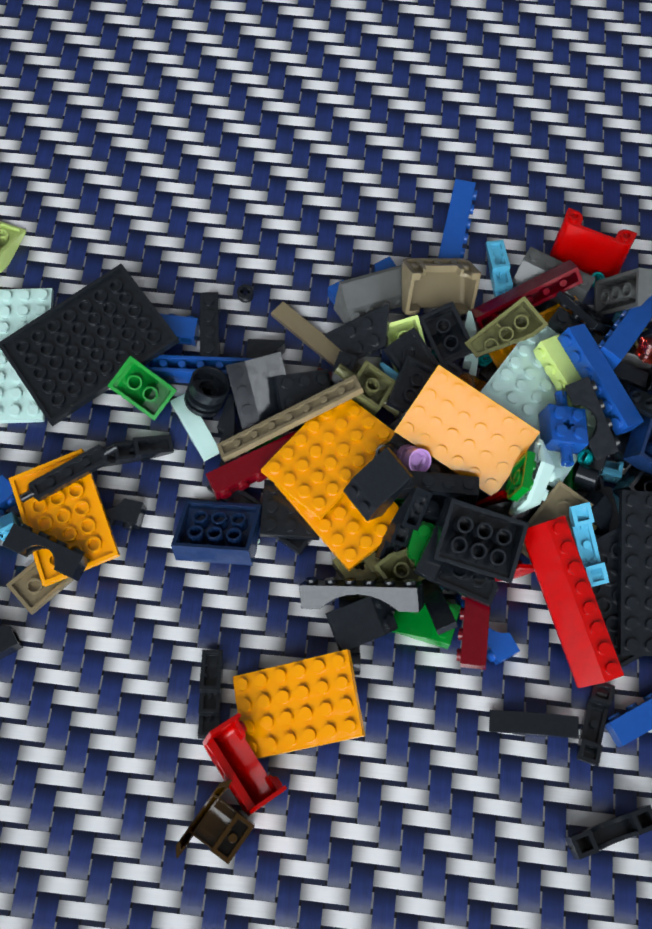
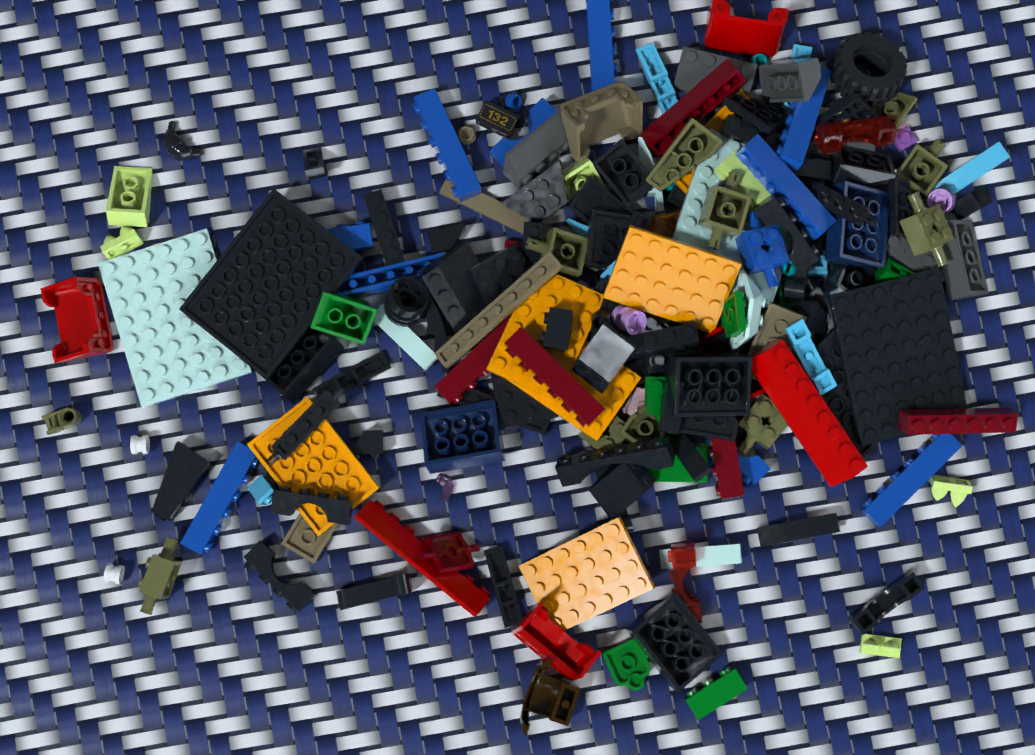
camera: 15 degrees left, 15 degrees up
black bush [237,284,254,303] -> none
black slope [375,486,433,560] -> none
black slope [577,683,615,767] -> none
none -> black piece [162,121,203,161]
none -> black slope [257,328,344,404]
none -> black slope [303,148,327,180]
none -> black beam [336,573,414,610]
none -> red slope [353,499,490,617]
none -> blue brick [412,88,481,202]
none -> dark red plate [420,532,480,573]
none -> clear purple arm [436,473,454,502]
none -> dark tan plate [457,126,476,145]
none -> black brick [476,100,520,140]
none -> dark red brick [504,327,605,428]
none -> blue plate [505,92,522,110]
none -> black brick [540,307,573,352]
none -> green plate [602,639,650,691]
none -> black slope [626,593,723,692]
none -> light aqua slope [659,544,742,569]
none -> clear red arch [668,542,703,623]
none -> green brick [684,667,748,720]
none -> olive brick [698,172,752,250]
none -> olive brick [736,394,788,455]
none -> yellowish green tile [859,634,902,658]

